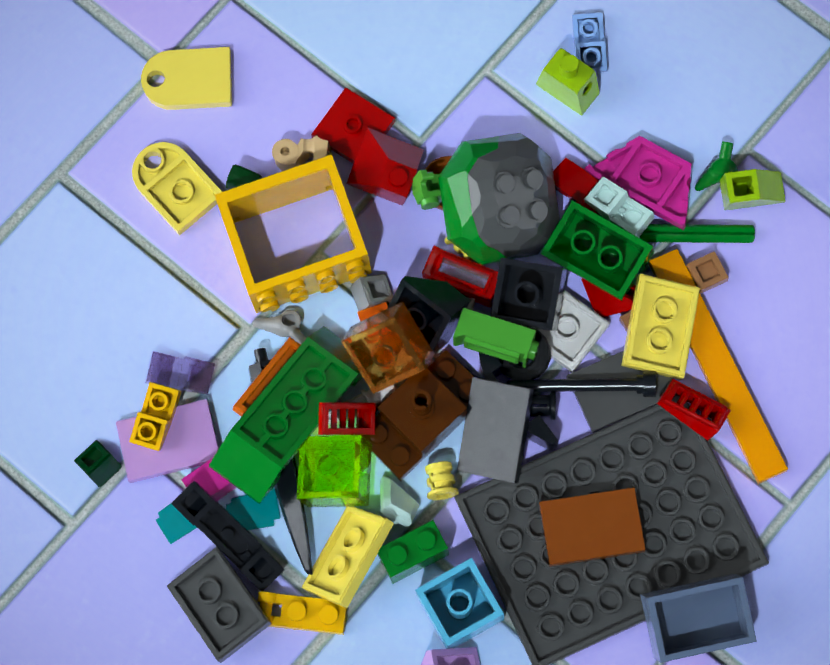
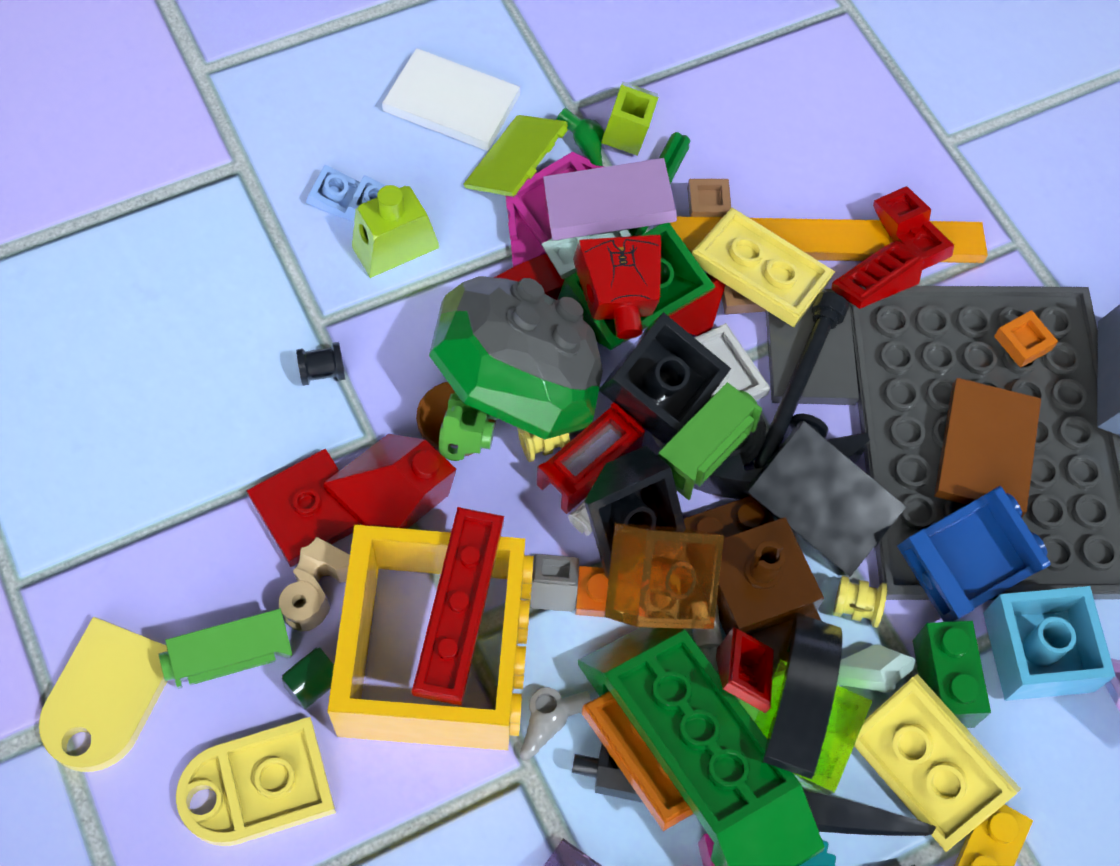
camera: 80 degrees left, 10 degrees down
none -> bright green window [158,608,293,689]
none -> black bush [296,342,346,386]
none -> white tile [382,48,520,151]
none -> red tile [412,507,504,706]
none -> lime piece [463,115,568,197]
none -> lavender tile [543,158,677,241]
none -> red torso [573,235,661,339]
none -> black slope [762,613,843,779]
none -> red slope [873,186,954,270]
none -> blue panel [897,486,1051,622]
none -> orange plate [994,310,1058,368]

